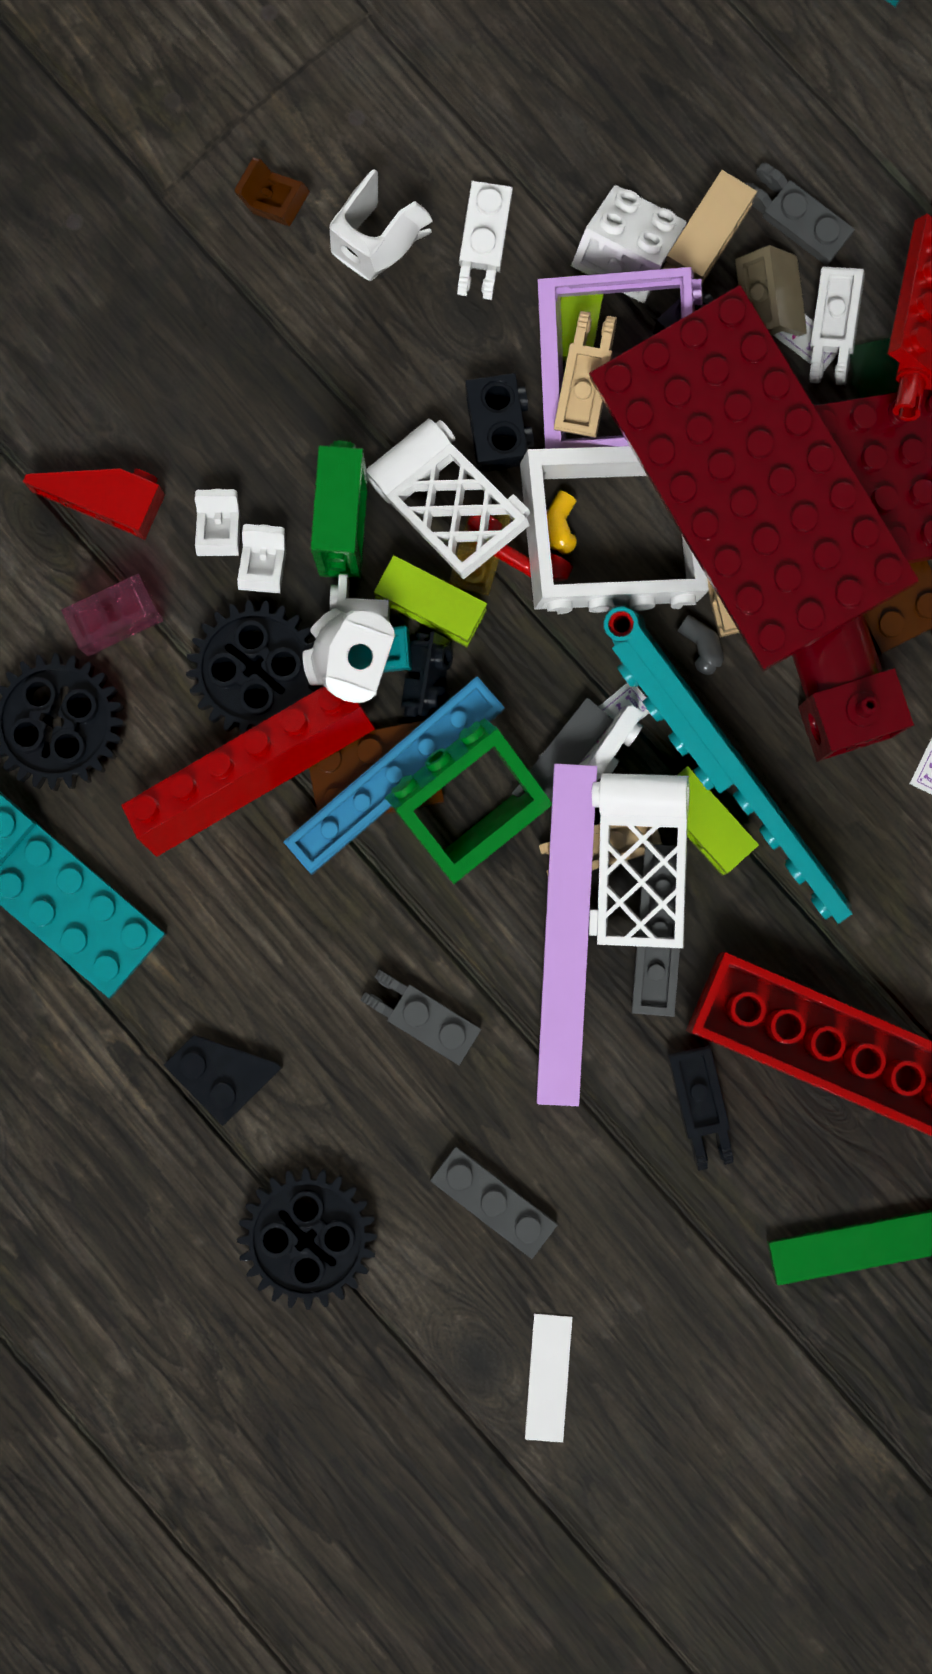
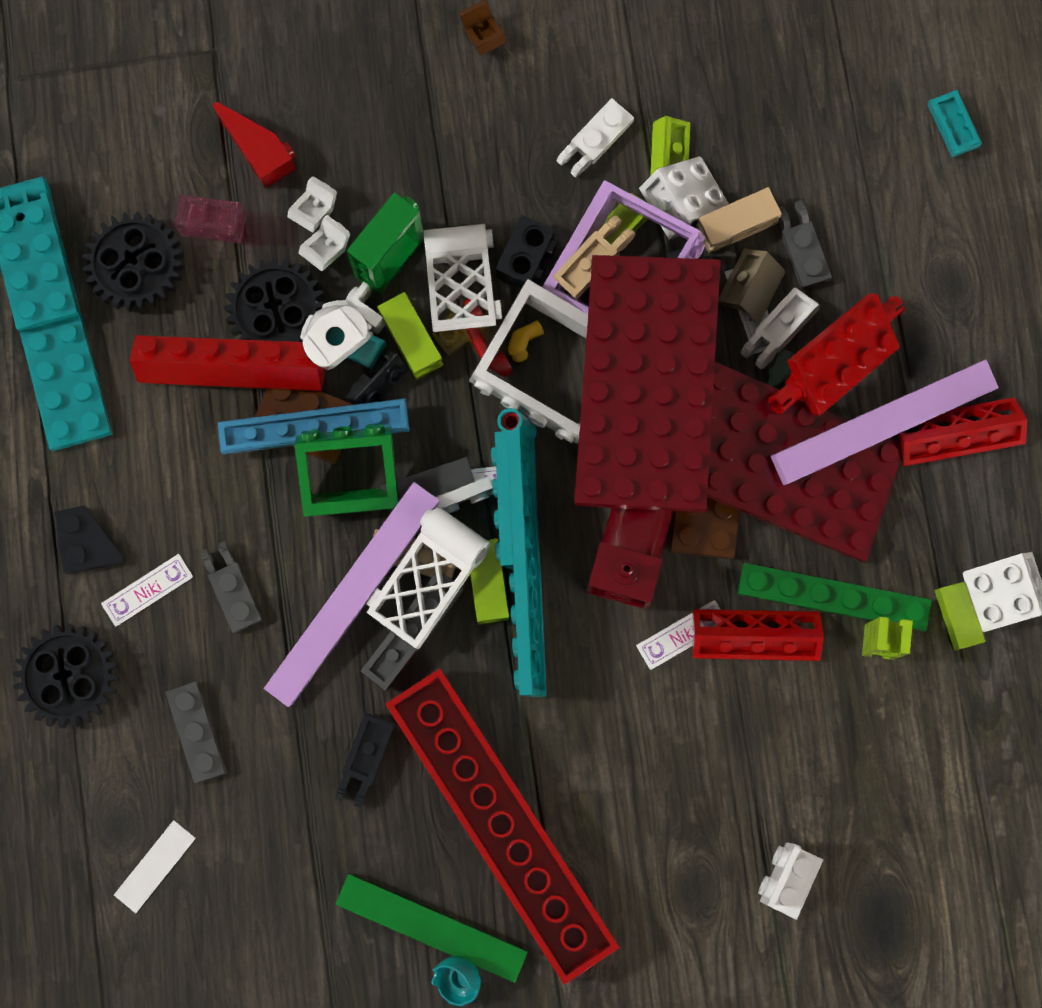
camera: 40 degrees right, 5 degrees down
white piece [329,169,433,281] -> none
dark grey arm [677,614,724,675] -> none
none -> white sticker [101,554,193,627]
none -> lime slope [650,116,690,176]

